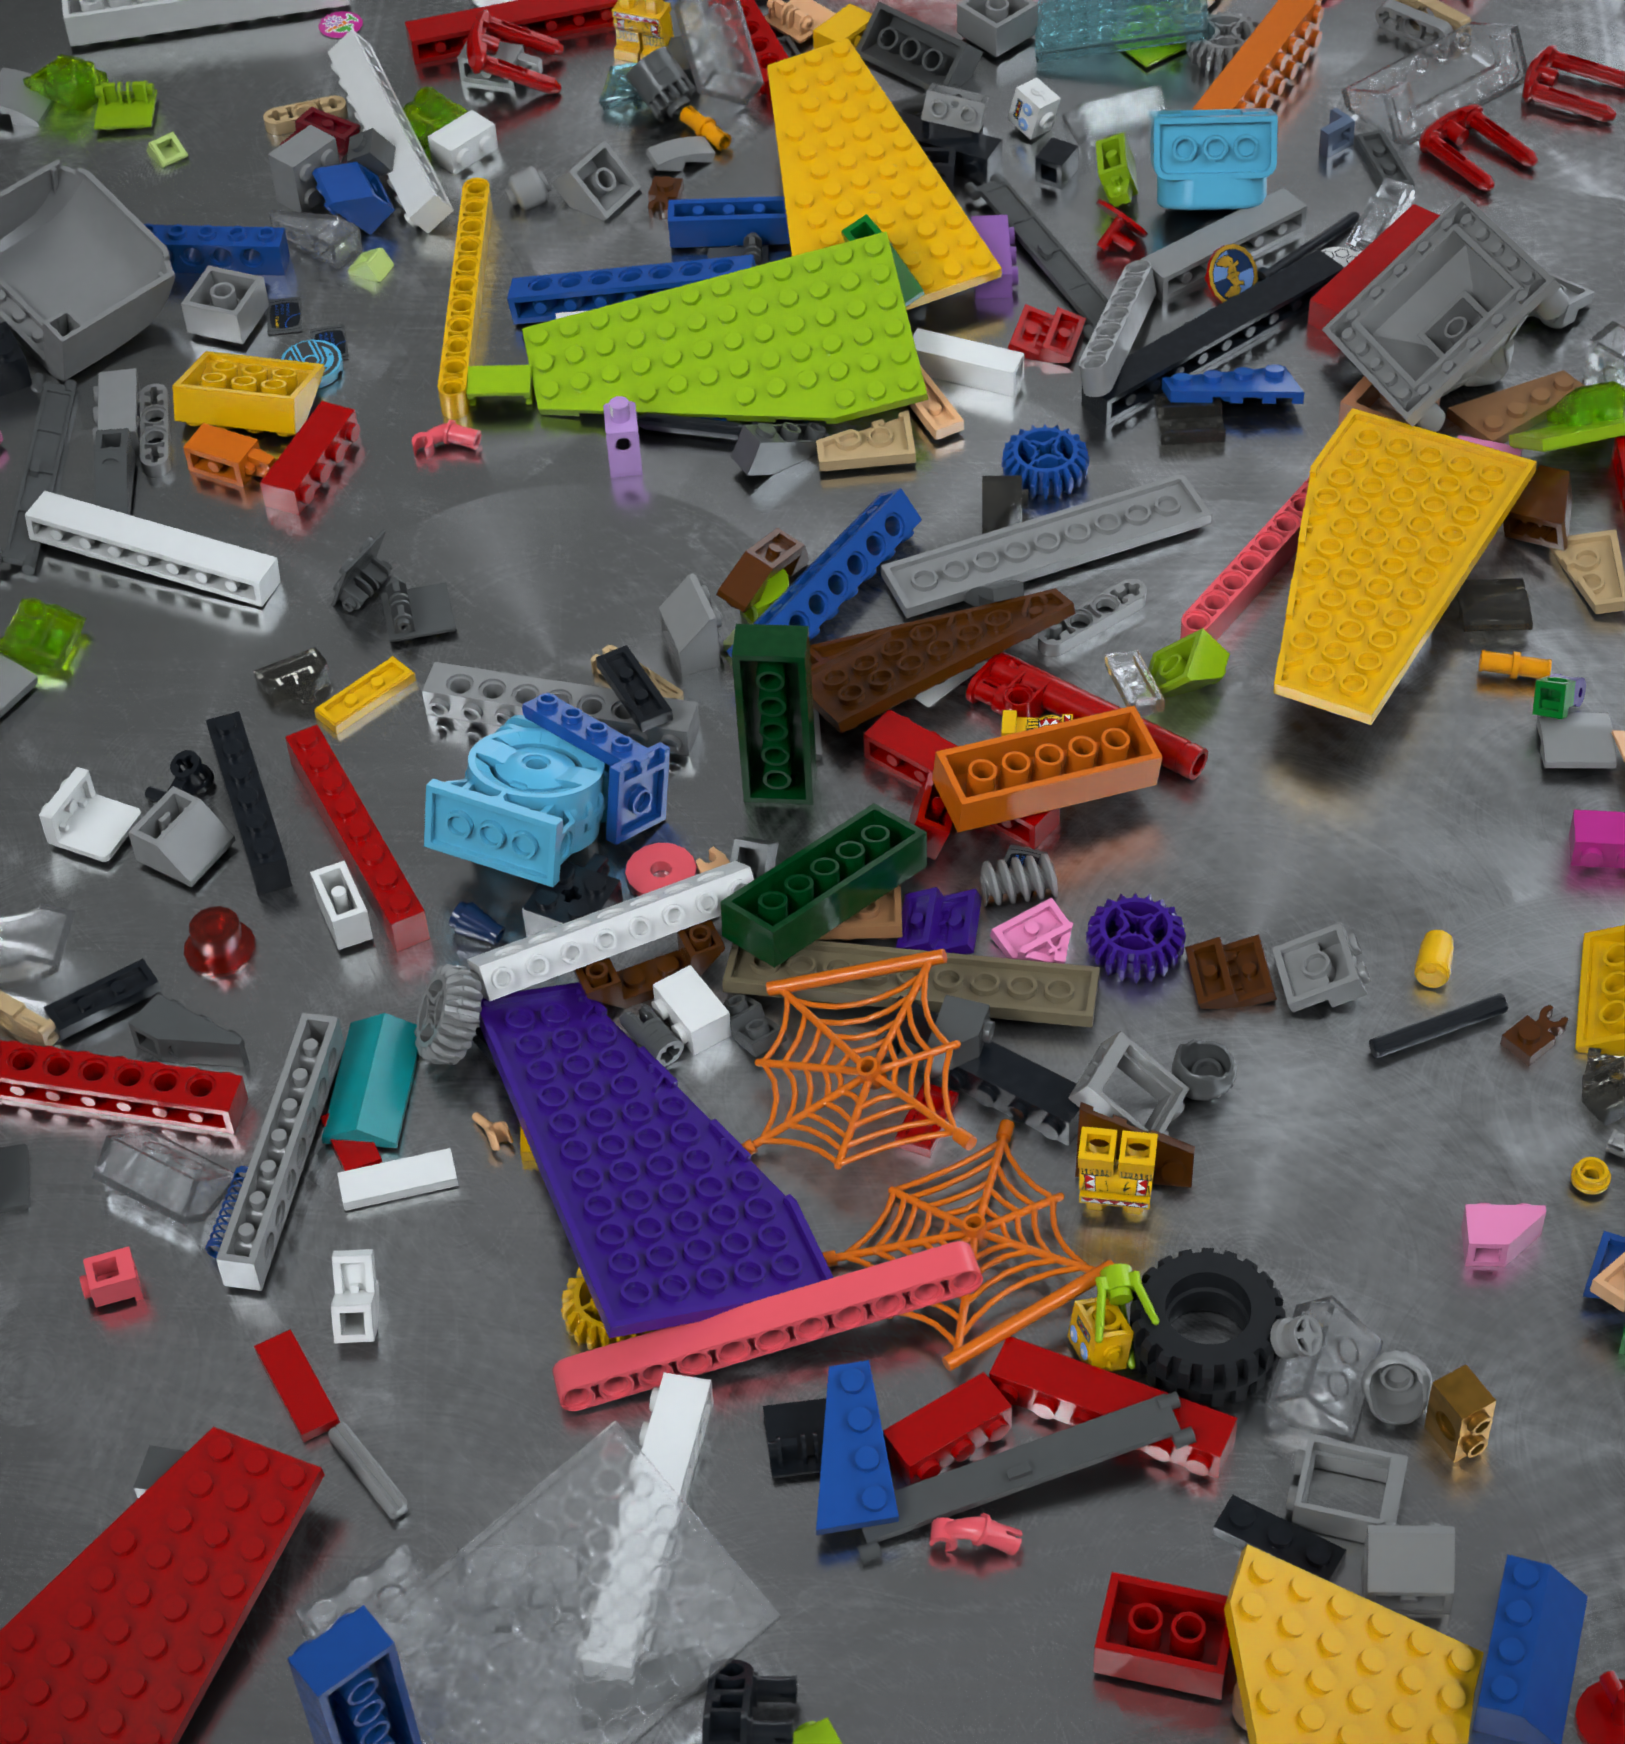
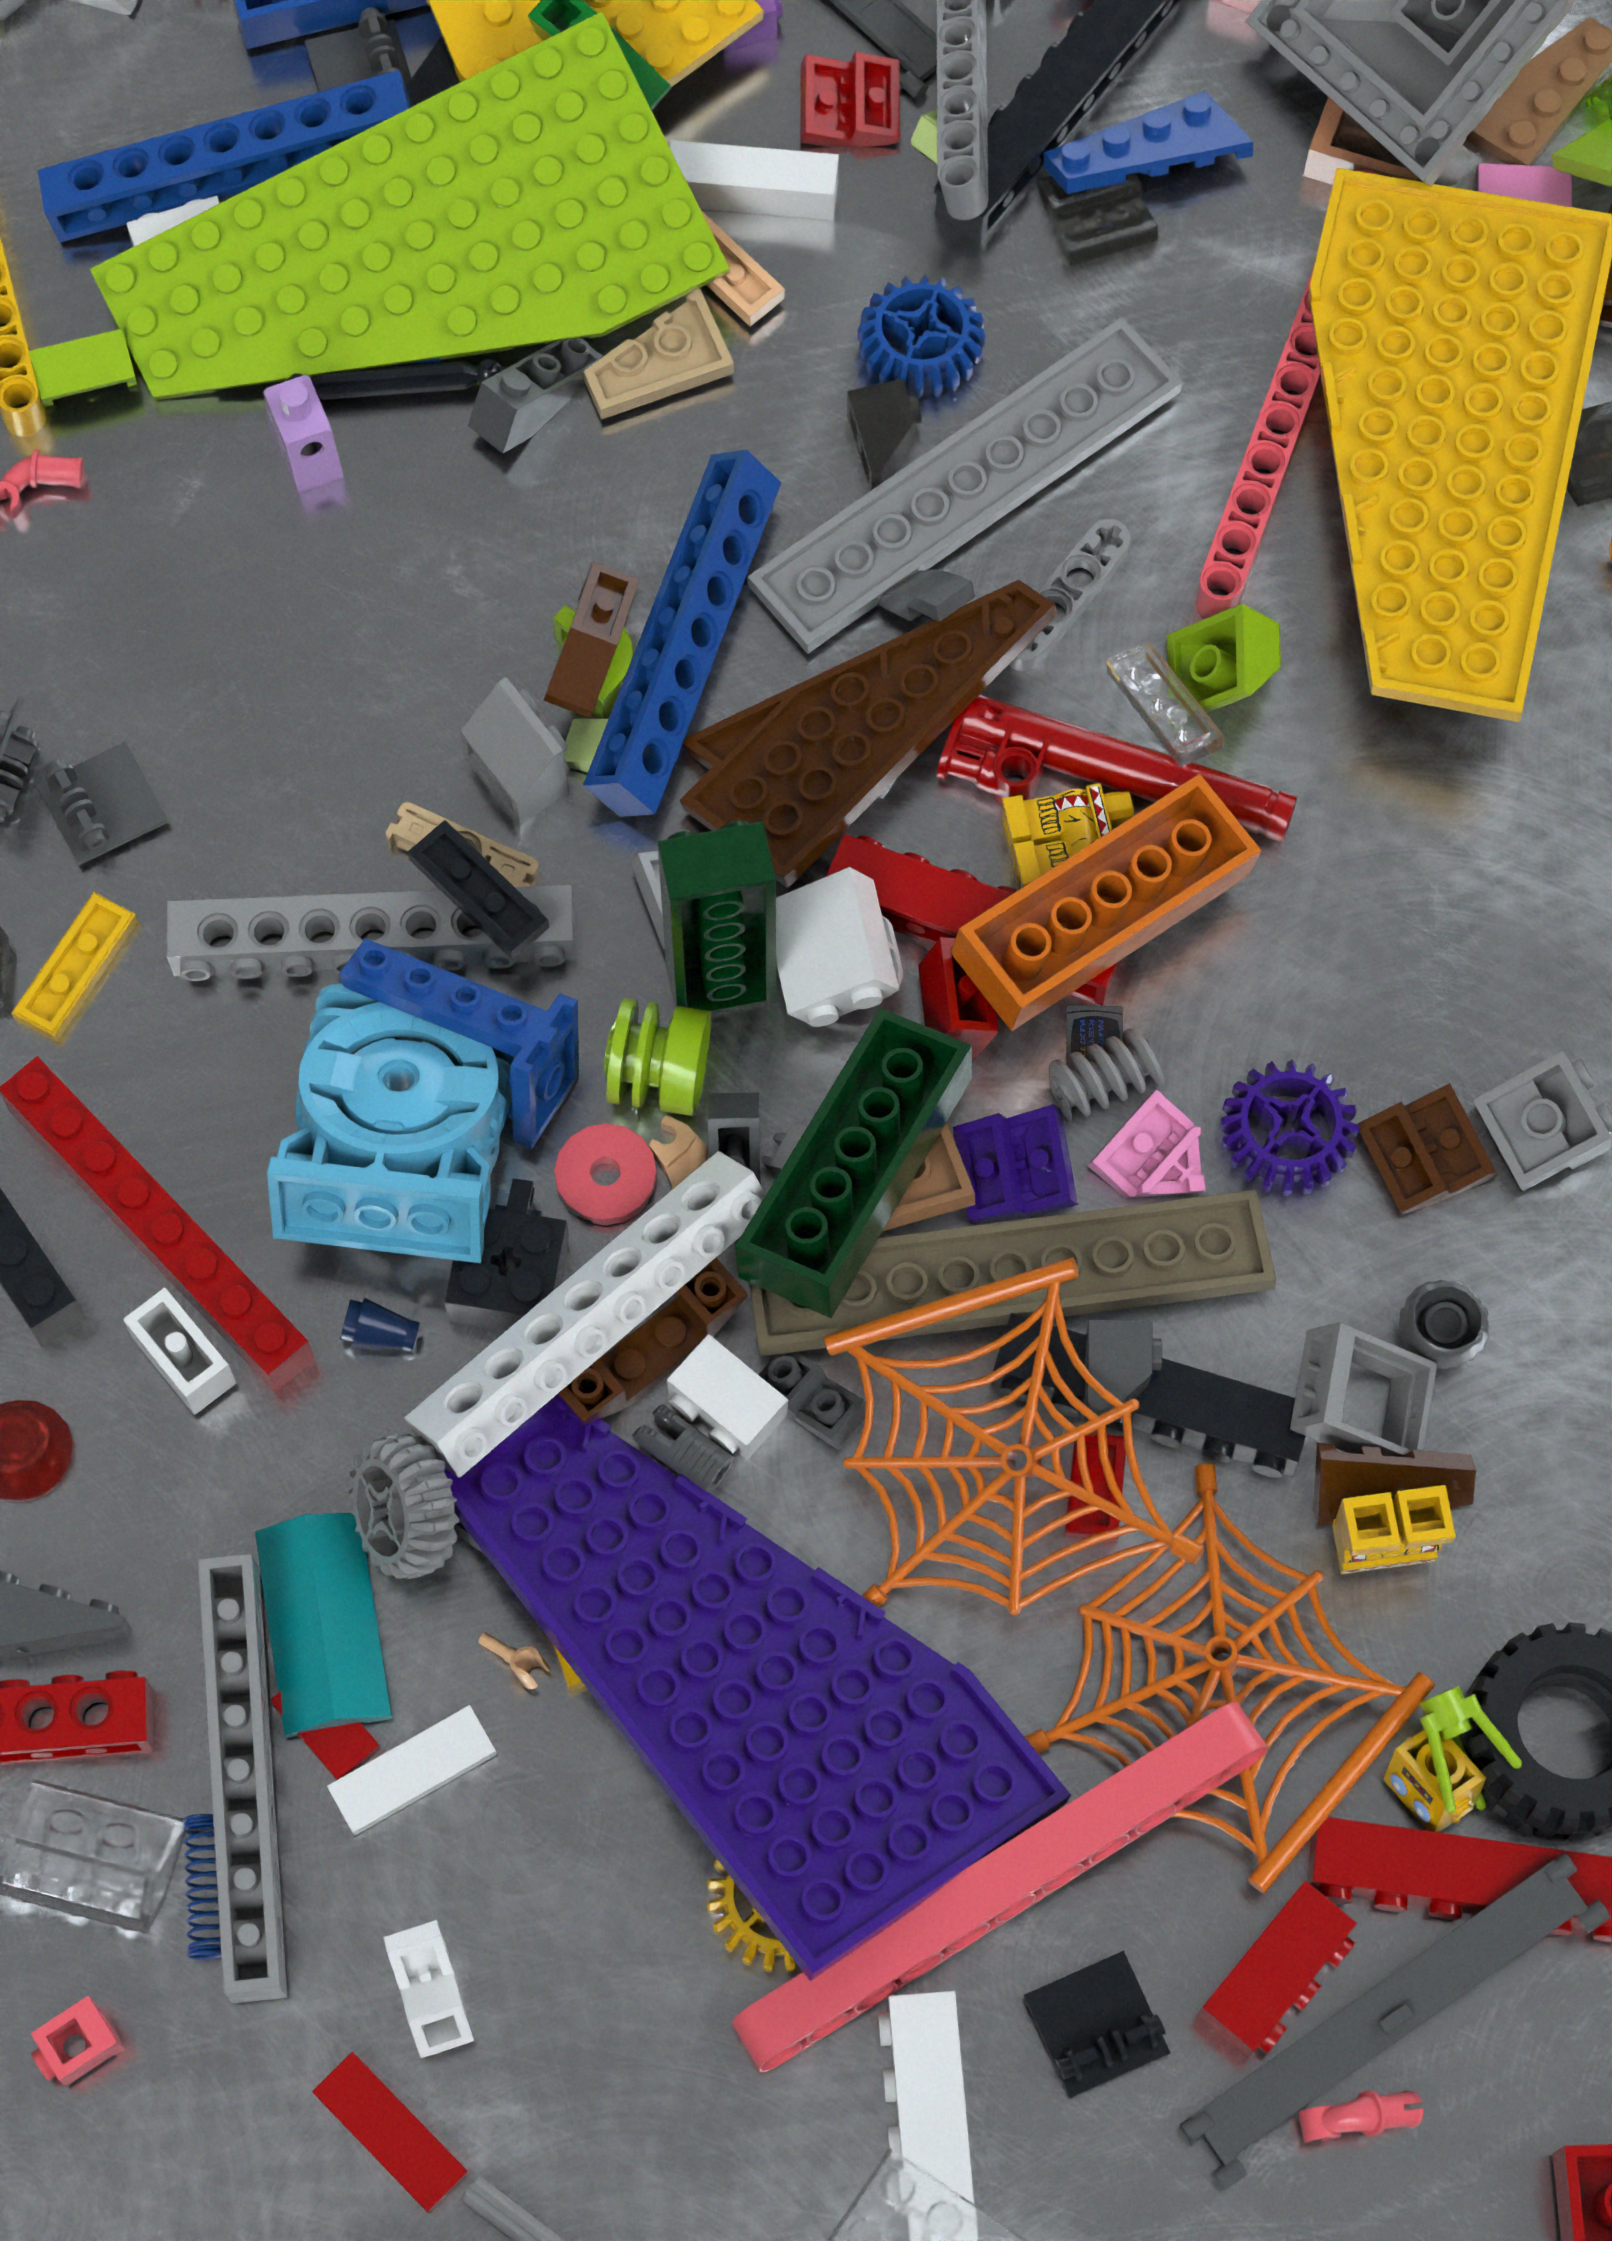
camera: 20 degrees left, 20 degrees up
blue wing [816,1360,899,1535] -> none
none -> lime wheel [604,998,711,1117]
none -> white brick [776,867,903,1027]

